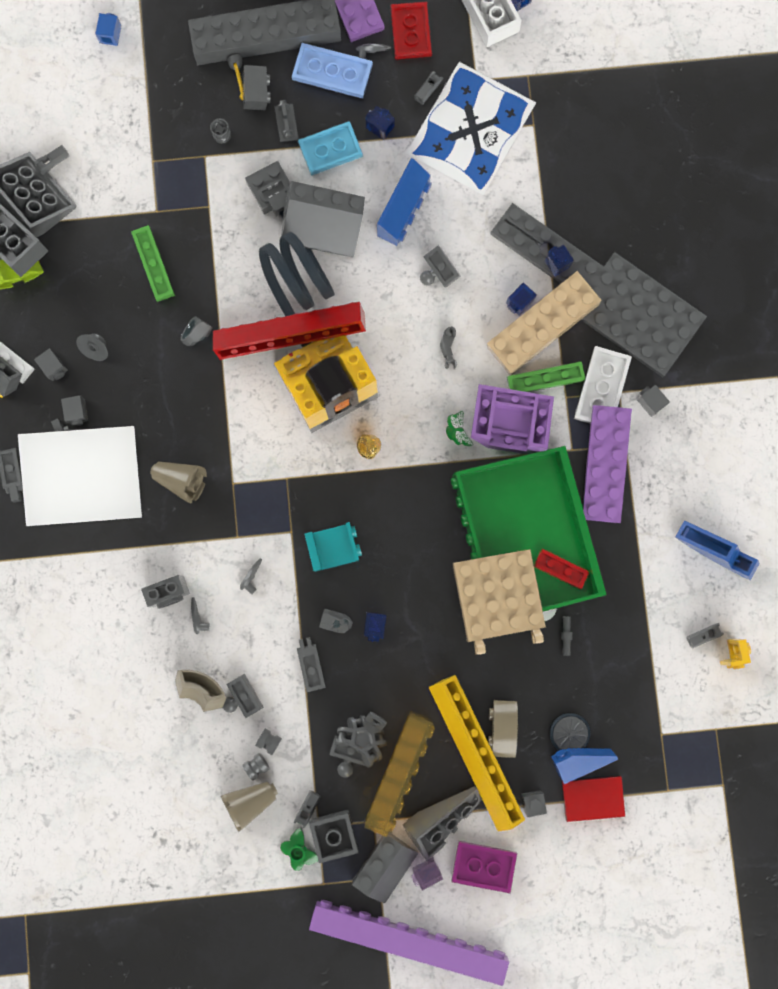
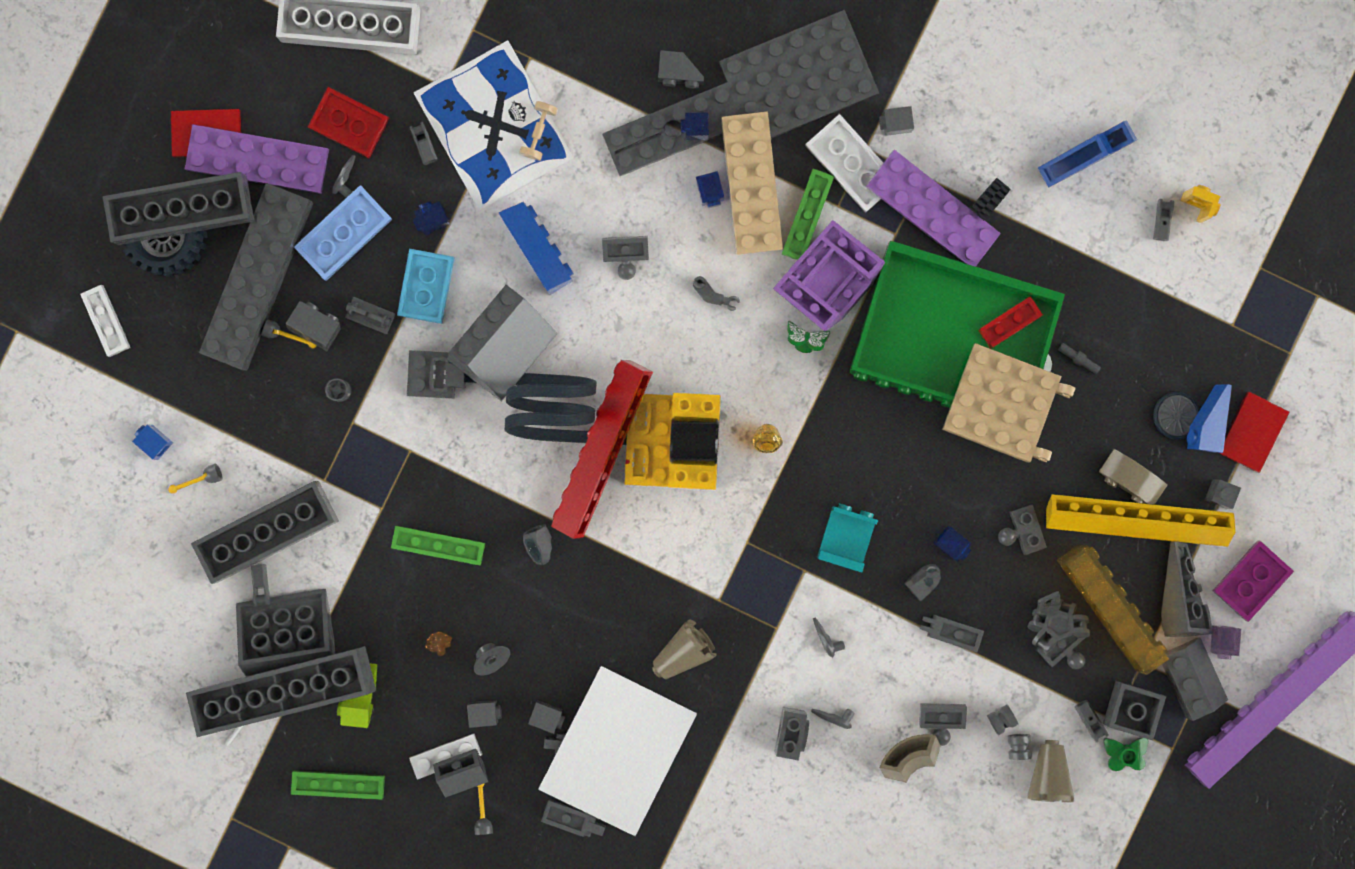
camera: 55 degrees left, 5 degrees up
none -> hinge [168,463,223,494]
none -> dark grey brick [191,481,339,584]
none -> clear orange plant [425,632,452,656]
none -> tan wheel [519,101,558,161]
none -> dark grey slope [658,50,704,89]
none -> black tyre [970,178,1011,221]
none -> dark grey plate [998,504,1047,555]

